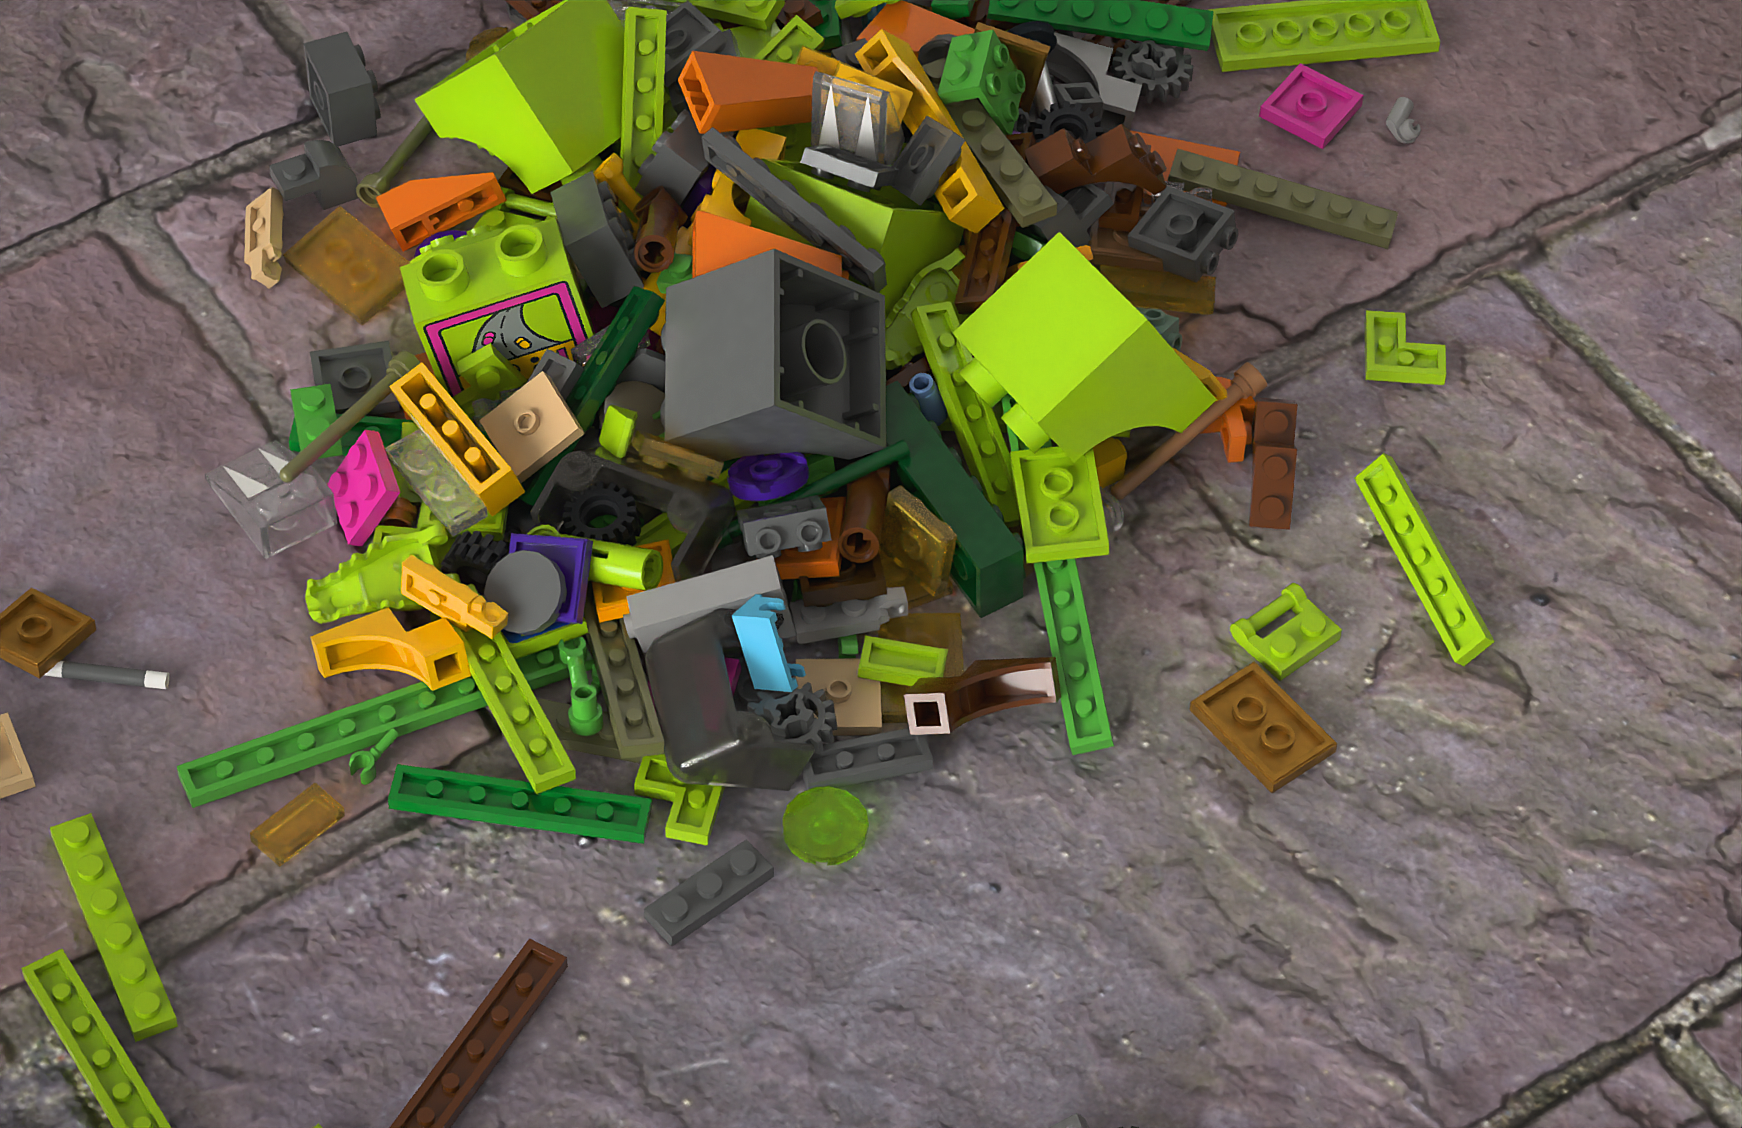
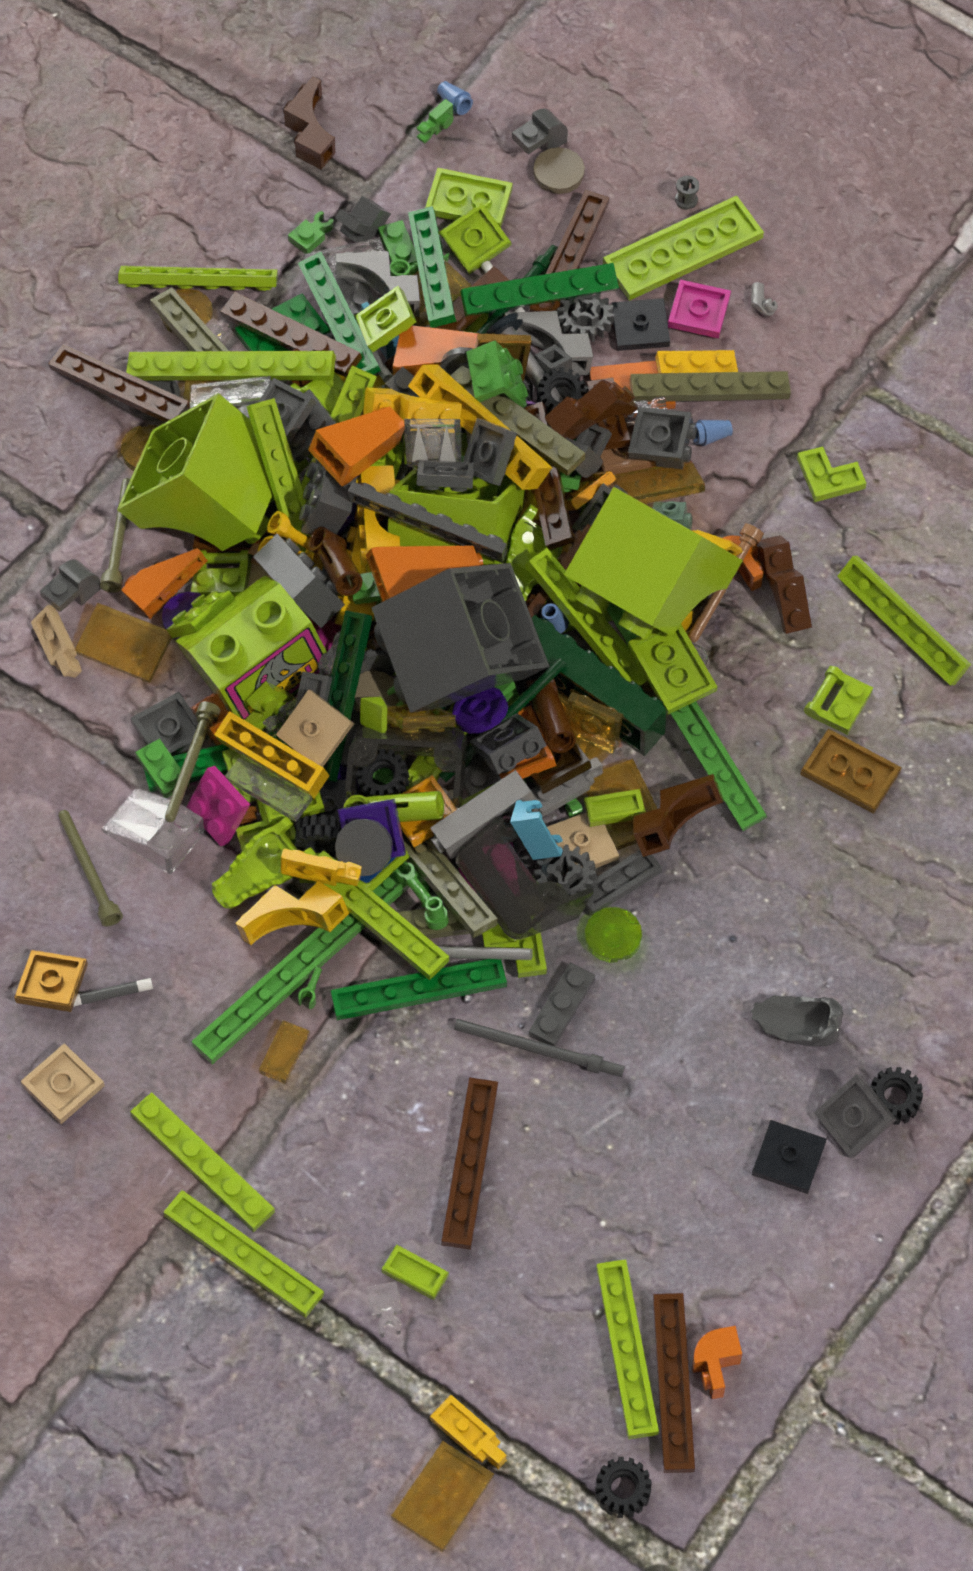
camera: 20 degrees left, 10 degrees up
dark grey brick [303,31,381,146] -> none
none -> olive piece [58,810,123,927]
none -> light grey bar [438,946,533,960]
none -> dark grey bar [454,1019,625,1077]
none -> black plate [611,298,670,351]
none -> yellow plate [655,350,738,373]
none -> medium blue cone [692,420,733,446]
none -> dark grey hair [751,995,843,1047]

